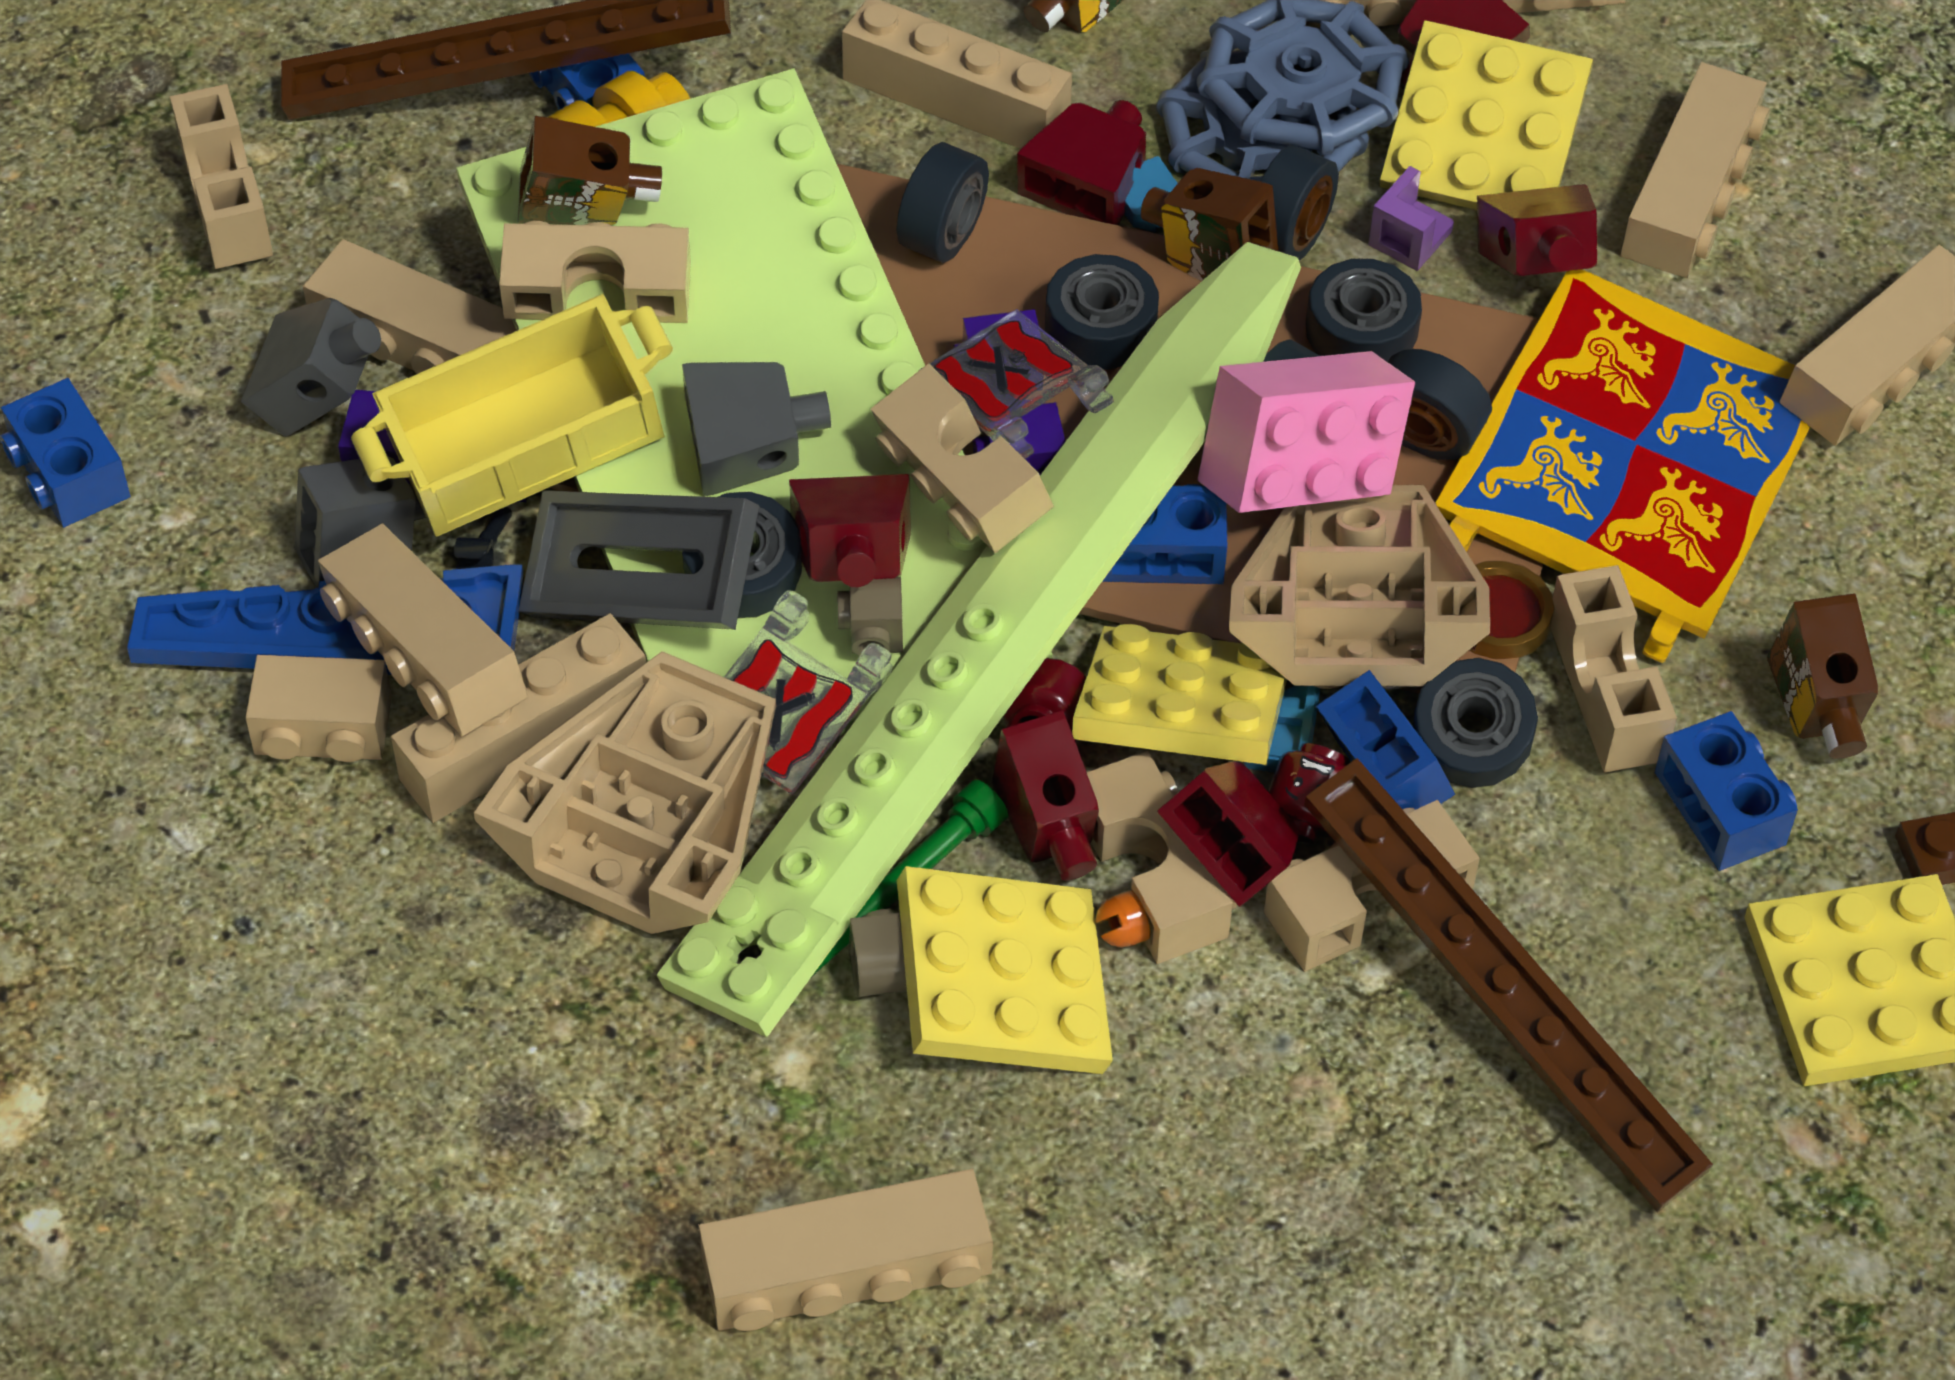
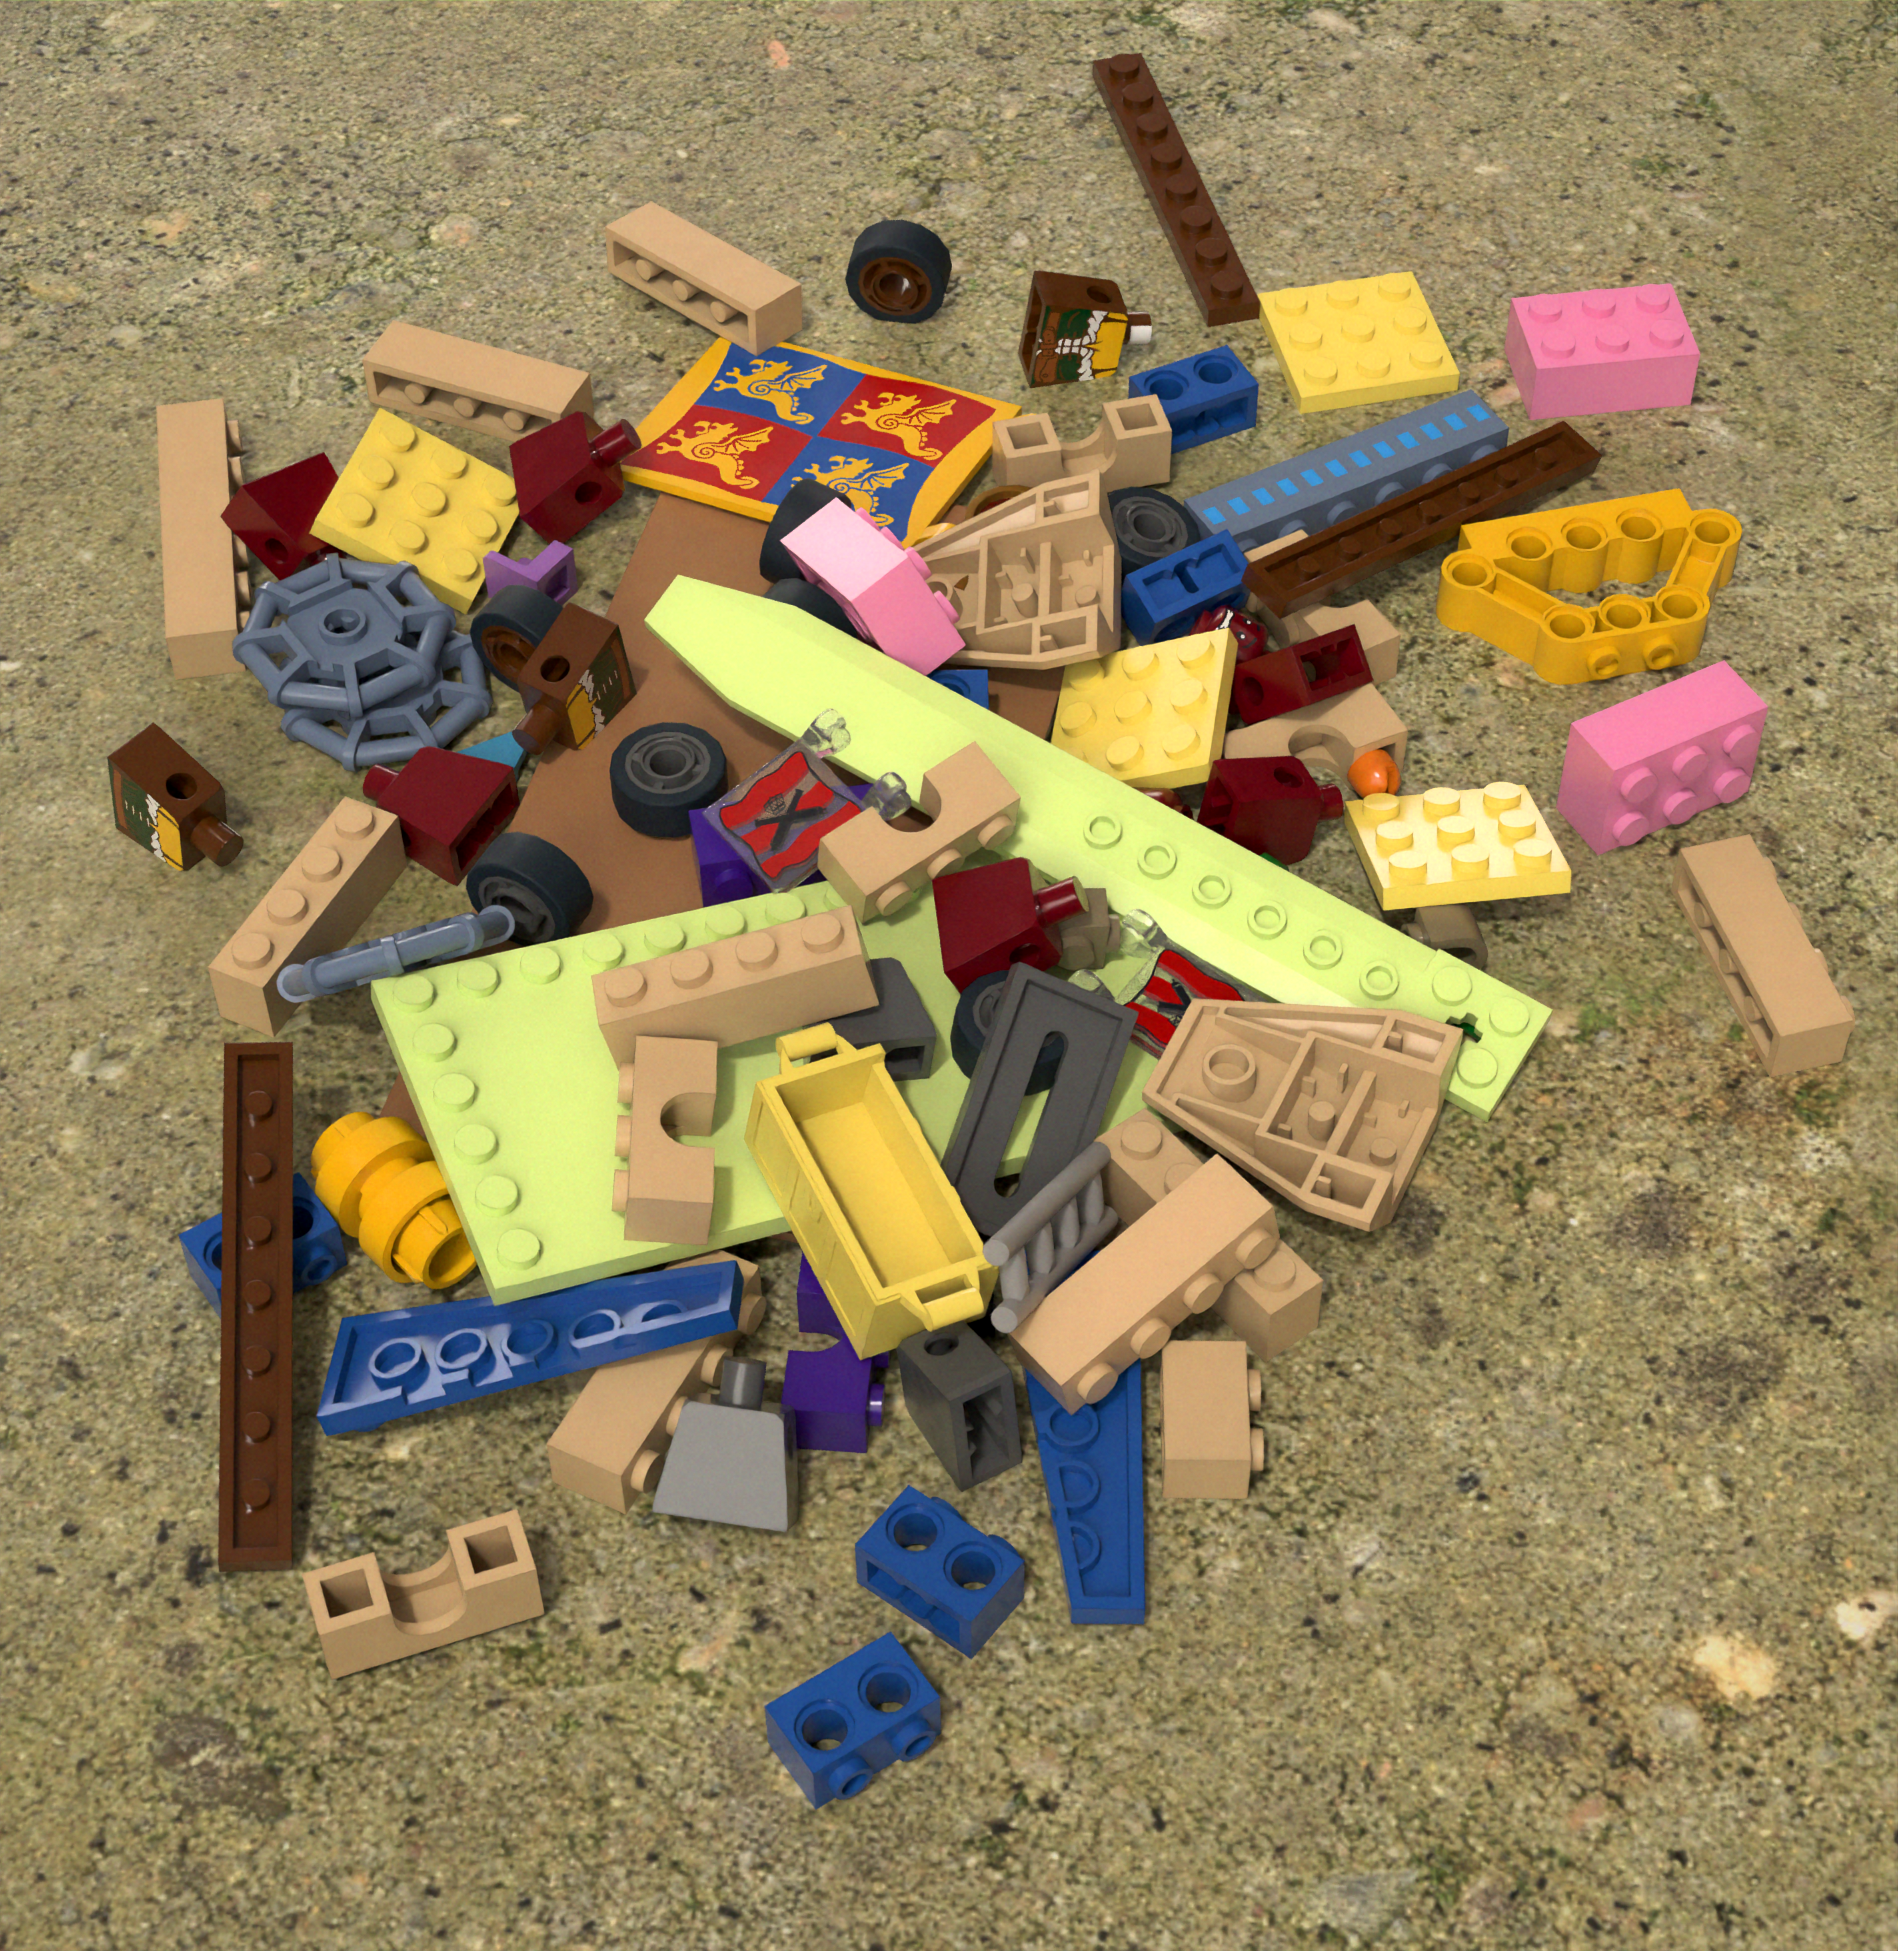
camera: 90 degrees left, 5 degrees down
reddish brown torso [518,116,662,225] -> none
wheel [1306,258,1422,362] -> none
none -> sand blue plate [277,905,515,1003]
none -> blue wing [316,1260,744,1436]
none -> tan brick [591,905,880,1071]
none -> black wheel [845,220,952,324]
none -> blue brick [855,1485,1025,1659]
none -> light grey bar [983,1142,1118,1333]
none -> sand blue brick [1184,389,1509,555]
none -> yellow brick [1435,488,1742,685]
none -> bright pink brick [1504,283,1700,420]
none -> bright pink brick [1556,660,1768,855]

